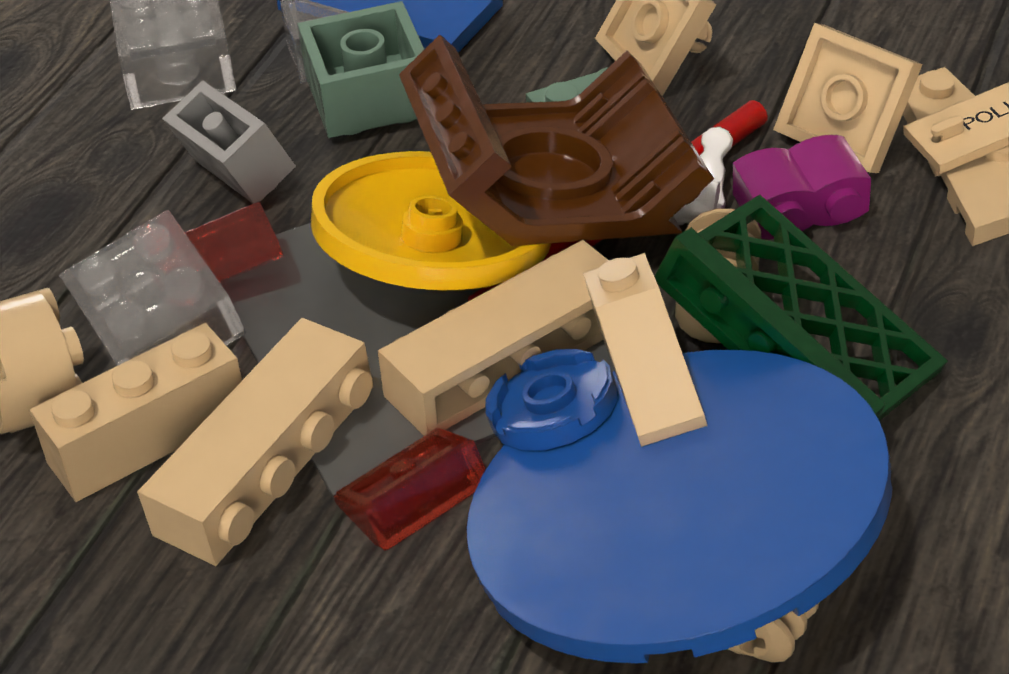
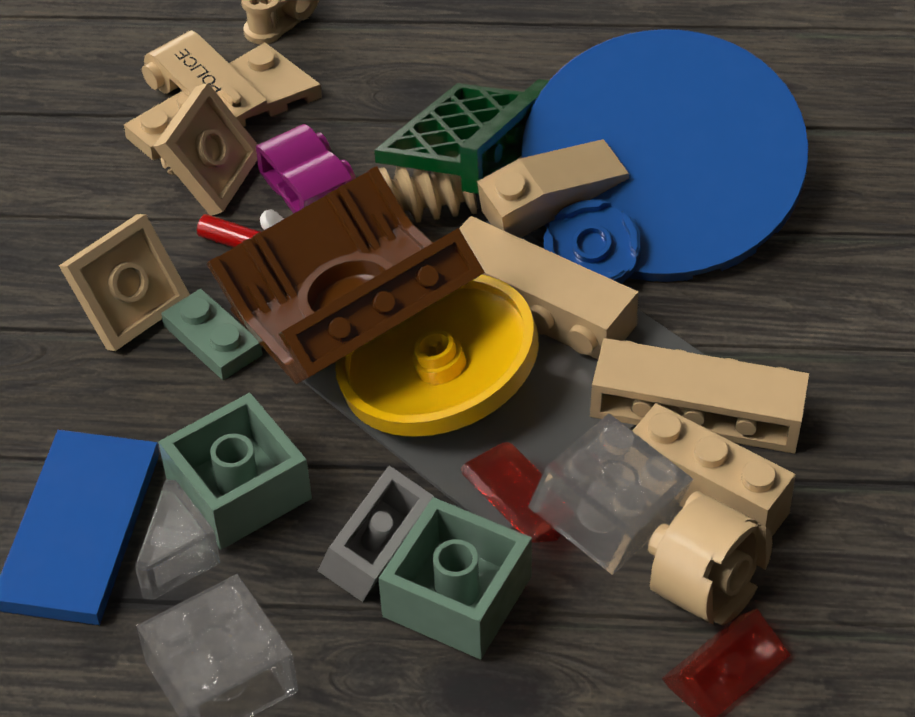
camera: 110 degrees left, 5 degrees up
clear red slope [333,427,486,550] -> none
none -> sand green brick [379,497,532,659]

